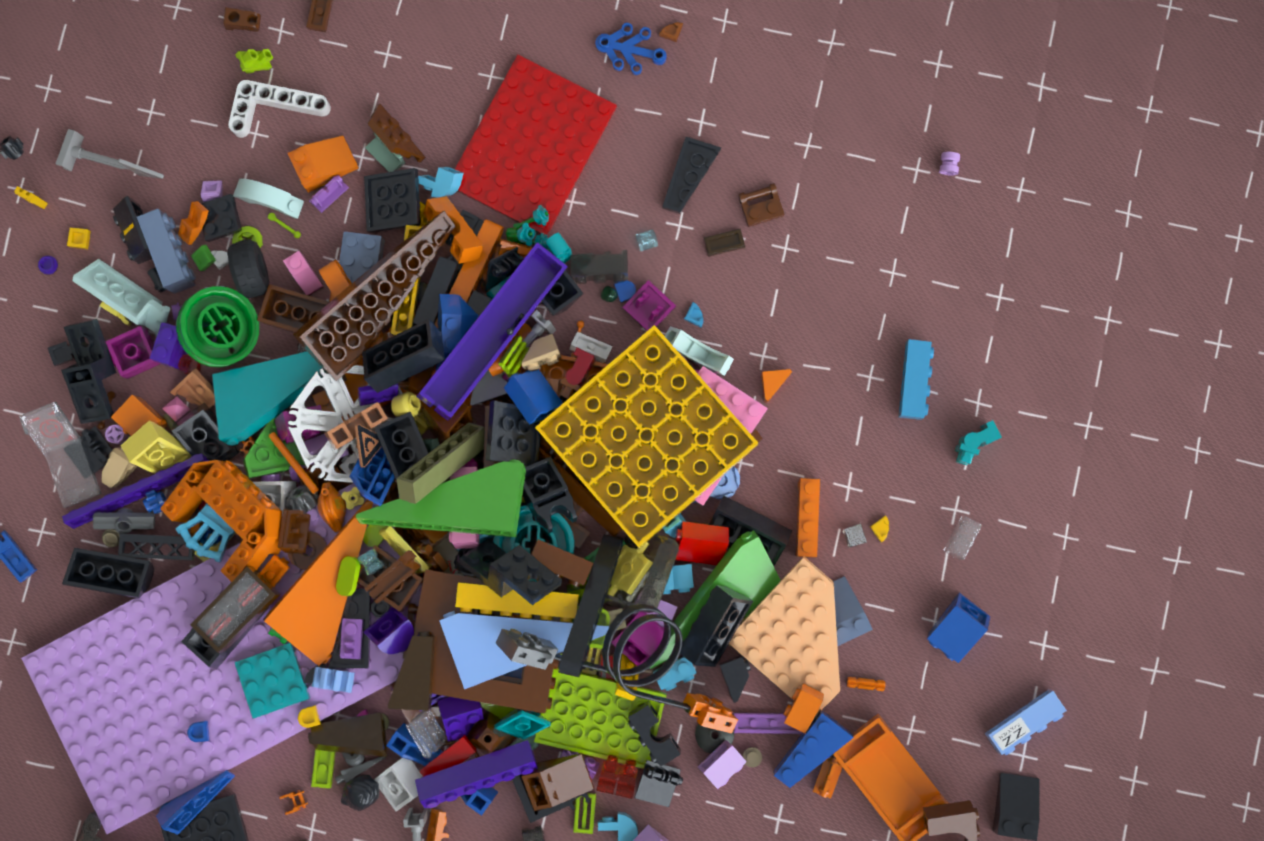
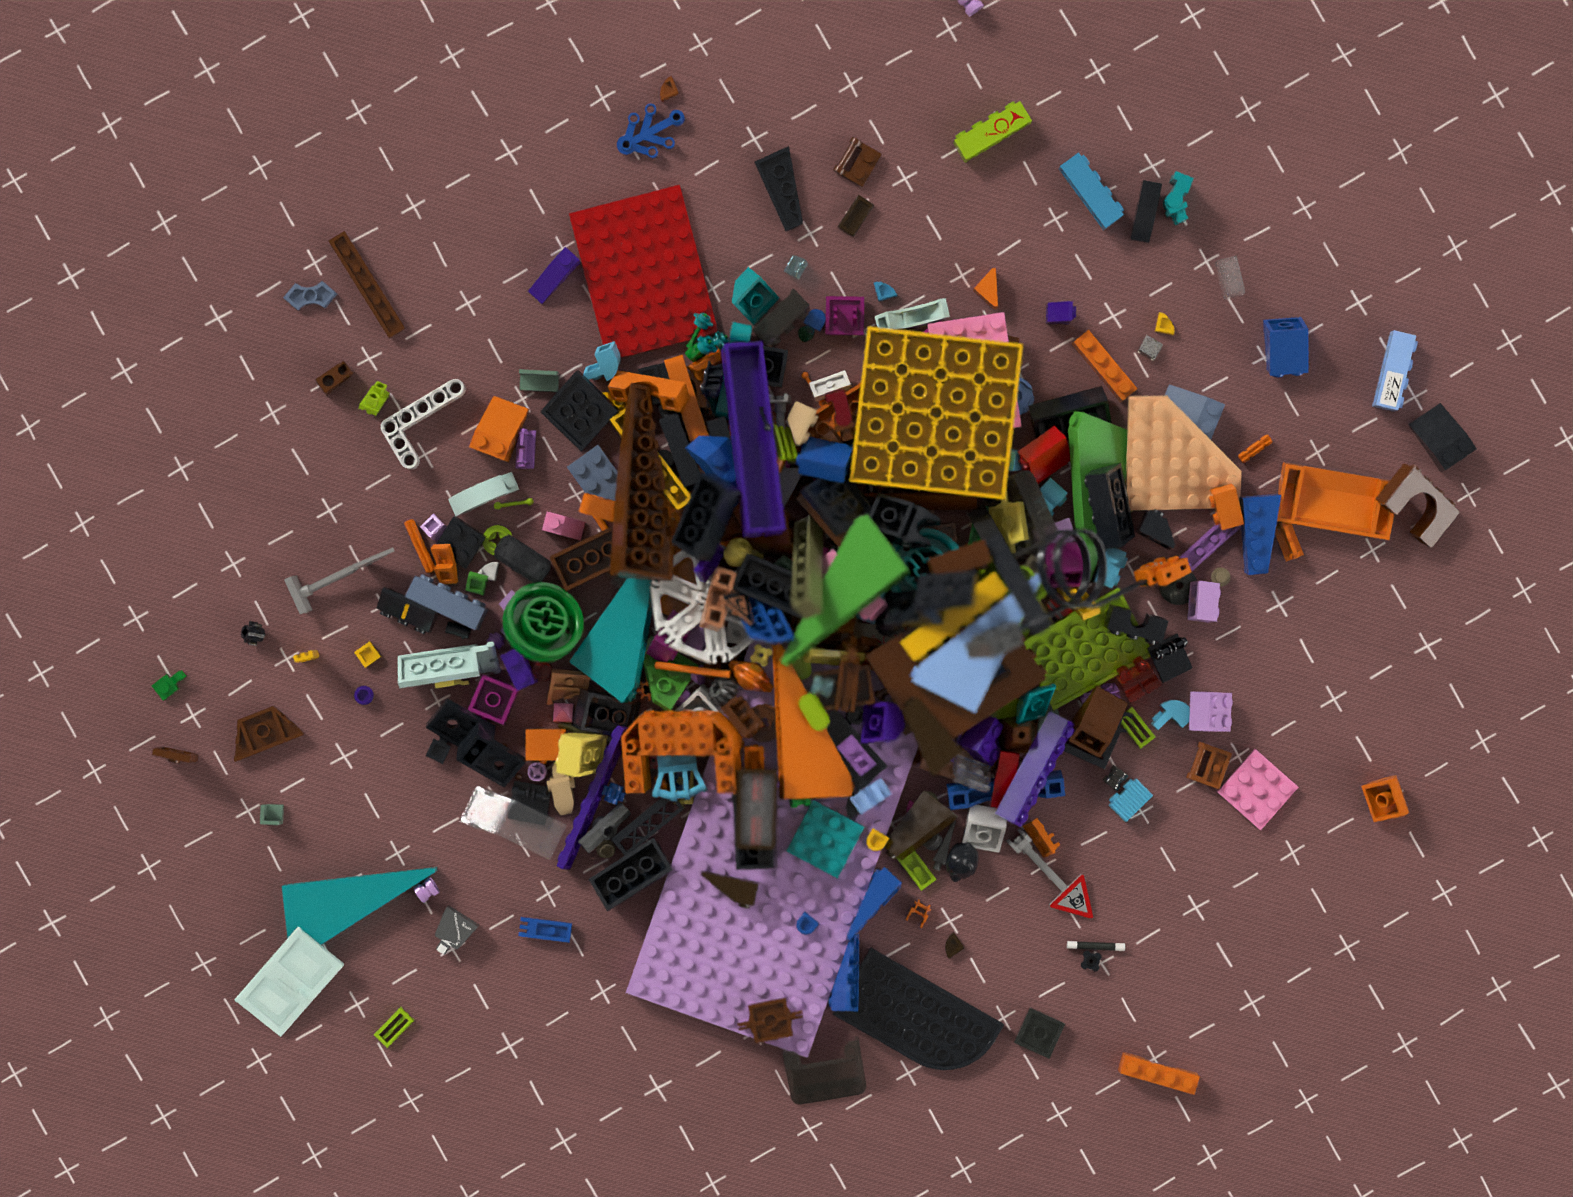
camera: 45 degrees left, 5 degrees up
reddish brown wing [367,104,426,163] -> none
none -> orange axle [404,519,435,573]
none -> dark purple slope [528,247,581,304]
none -> dark brown slope [701,870,759,909]
none -> teal slope [732,267,780,325]
none -> reddish brown plate [737,997,804,1044]
none -> blue wedge [846,867,901,942]
none -> lime brick [953,101,1032,162]
none -> dark purple slope [1046,301,1076,325]
none -> black slope [1130,180,1162,243]

